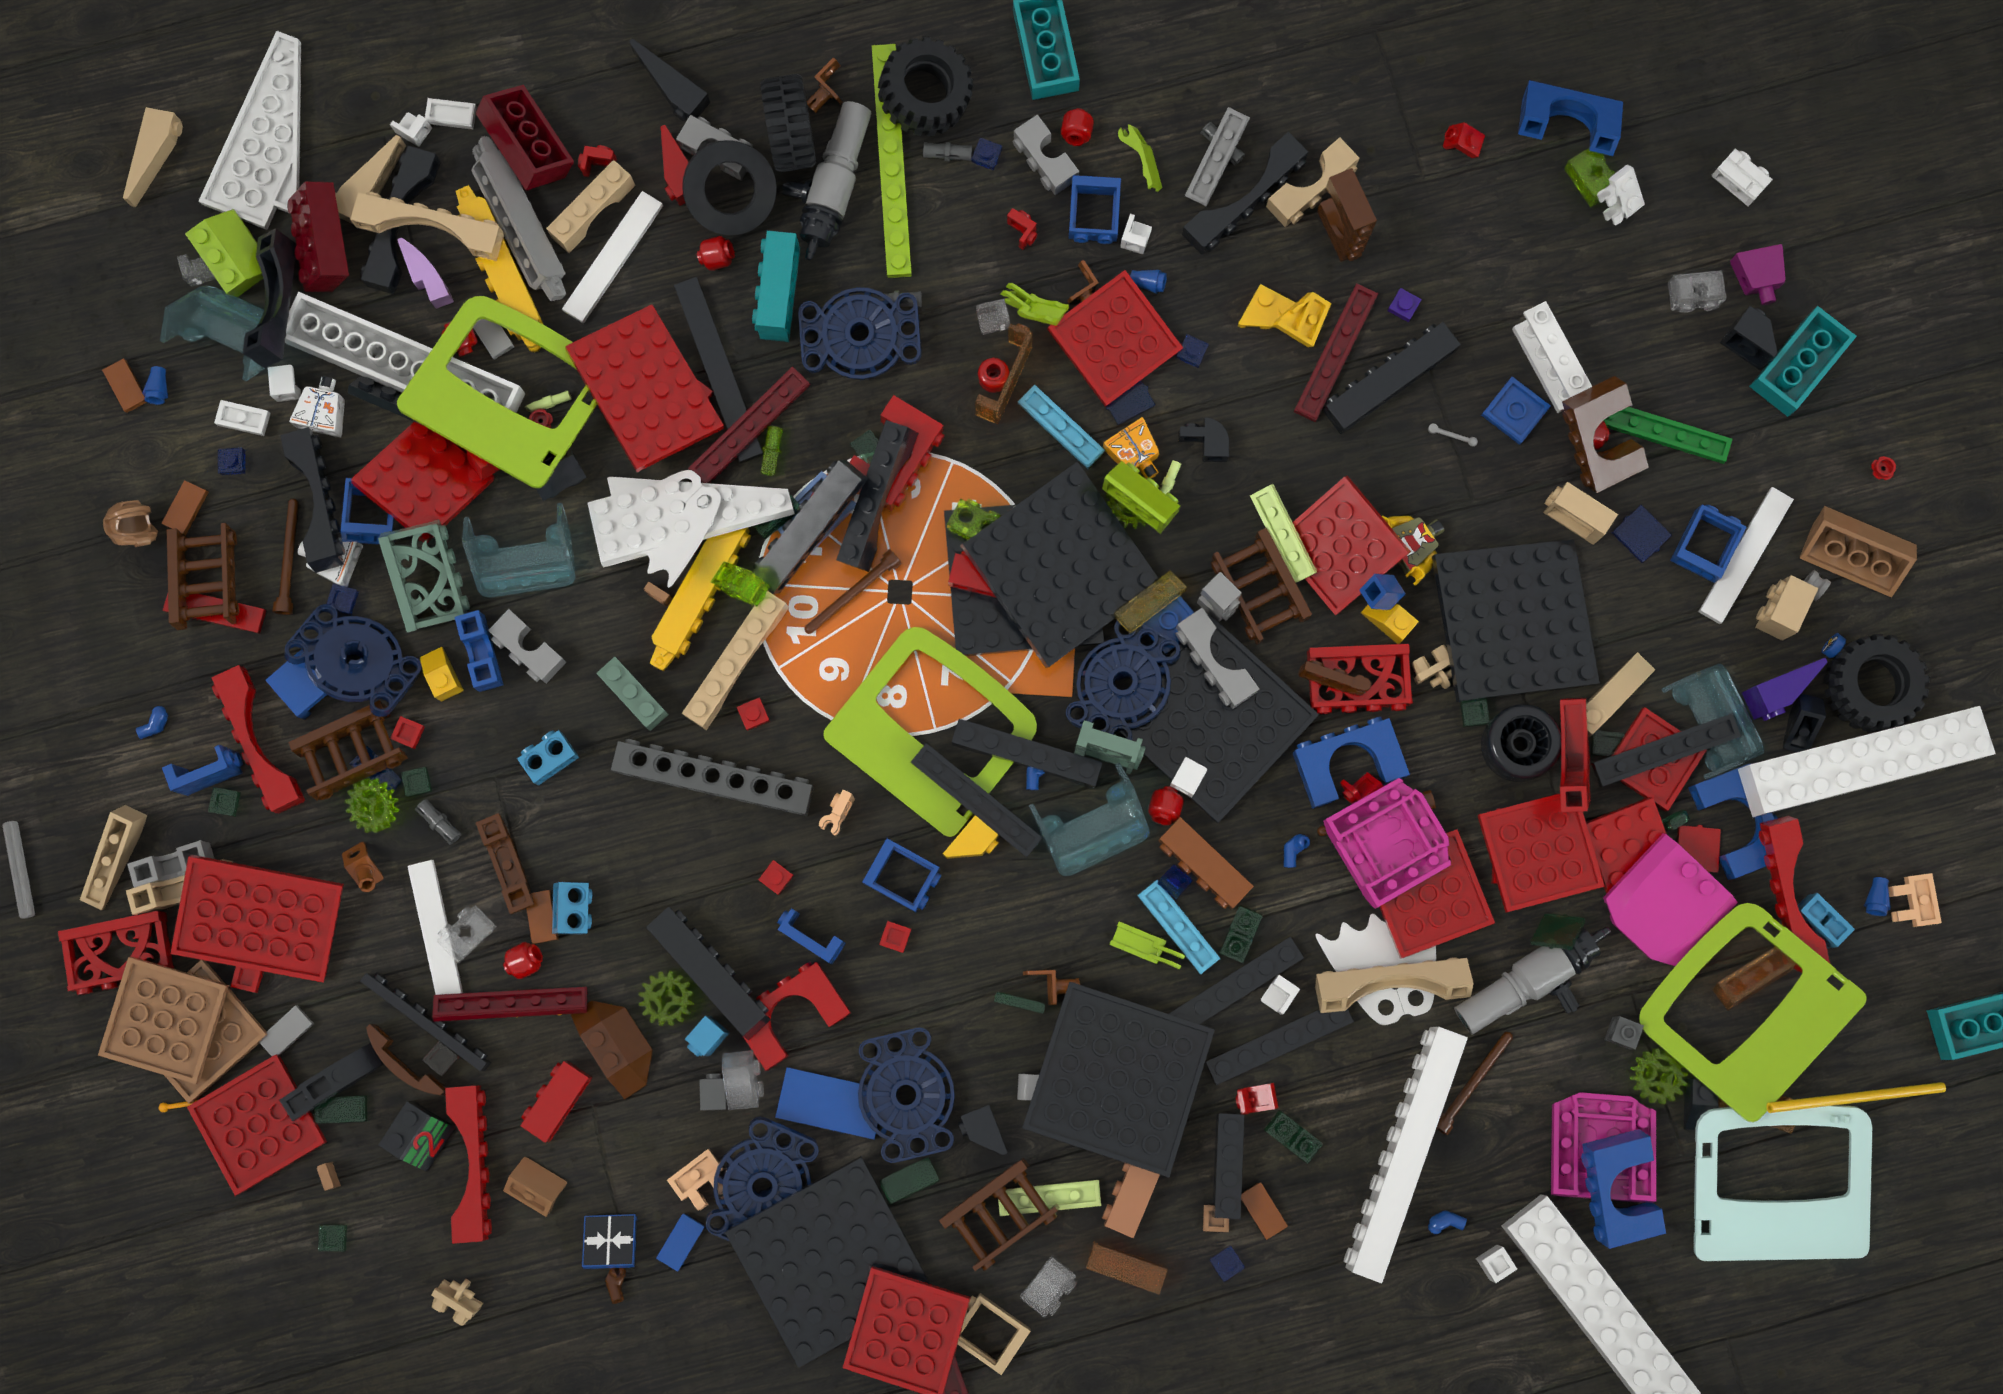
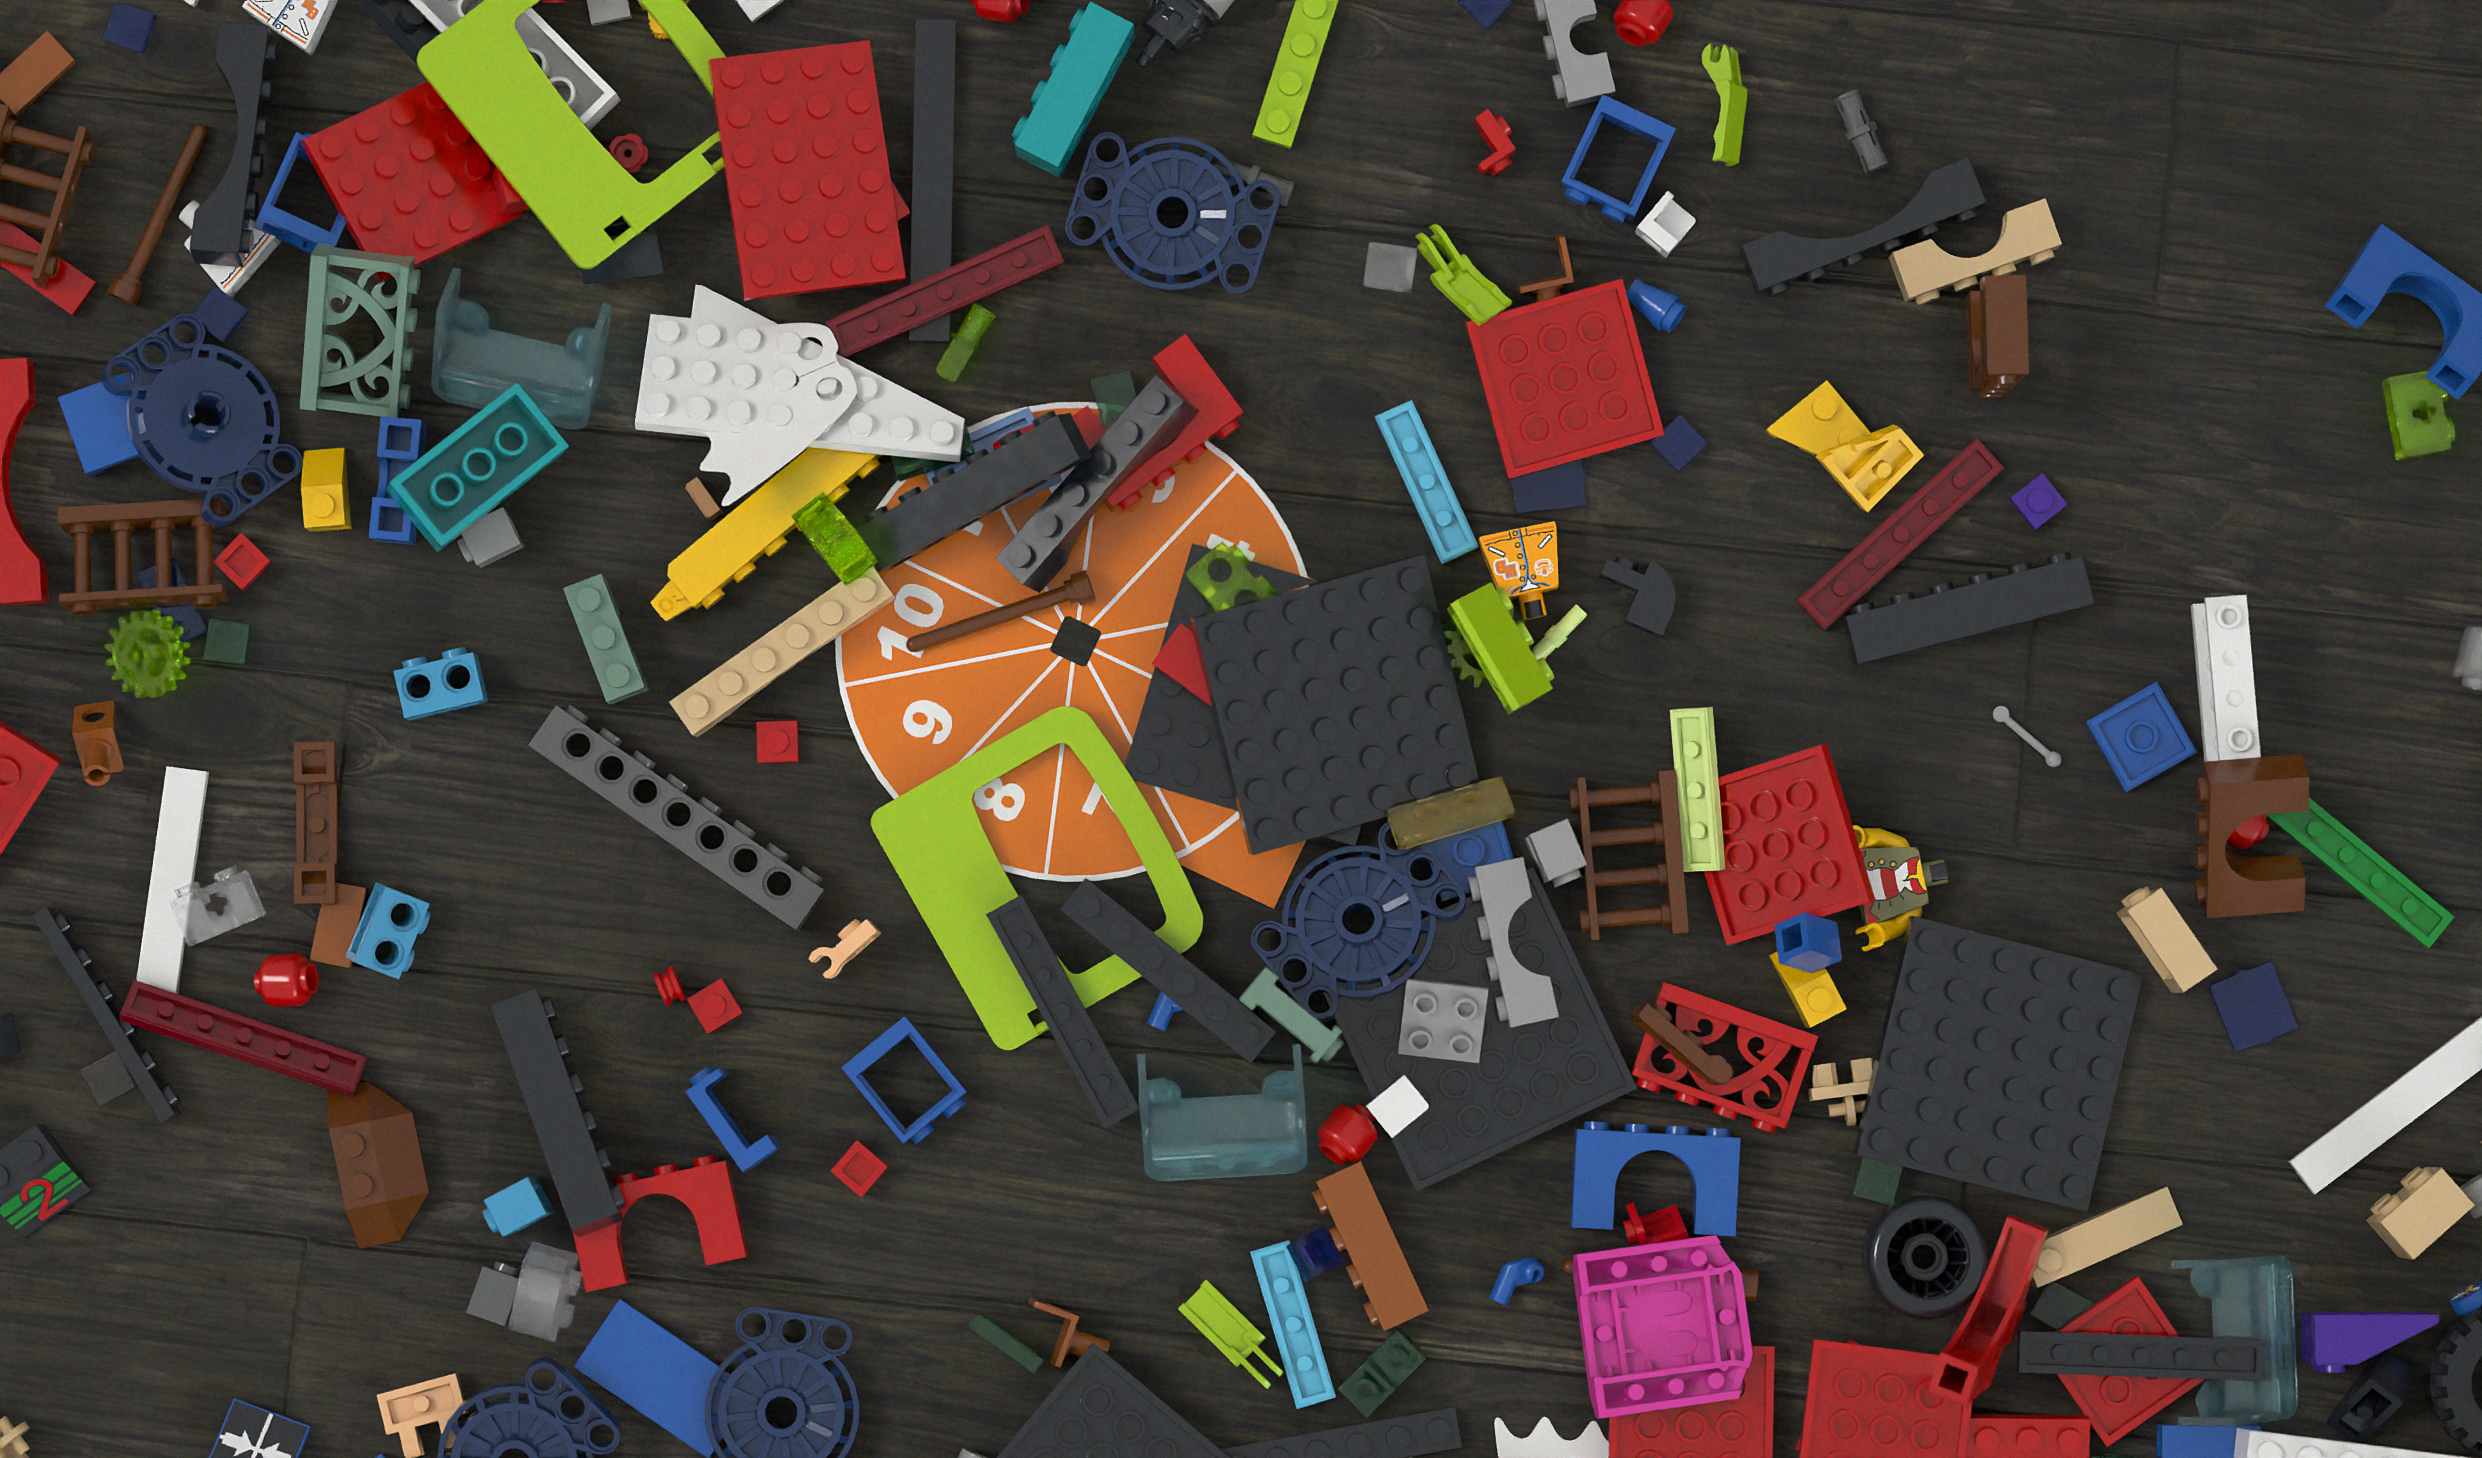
camera: 20 degrees right, 5 degrees up
reddish brown slope [366,1024,446,1095] -> none
dark grey pin [415,799,461,845] -> none
red arch [445,1085,492,1244] -> none
medium nougat panel [503,1157,567,1217] -> none
red brick [520,1061,593,1143] -> none
yellowish green piece [525,391,572,412] -> none
clear neon green gear [639,971,694,1026] -> none
yellow slope [943,815,999,859] -> none
clear orange panel [975,323,1033,424] -> none
red head [978,358,1010,393] -> none
light grey tile [1185,107,1250,207] -> none
red bracket [1443,122,1485,158] -> none
white plate [1597,165,1645,225] -> none
blue window [1670,505,1747,583] -> none
none -> teal brick [386,382,569,553]
none -> red bush [653,966,686,1007]
none -> light grey hinge [1398,979,1488,1063]

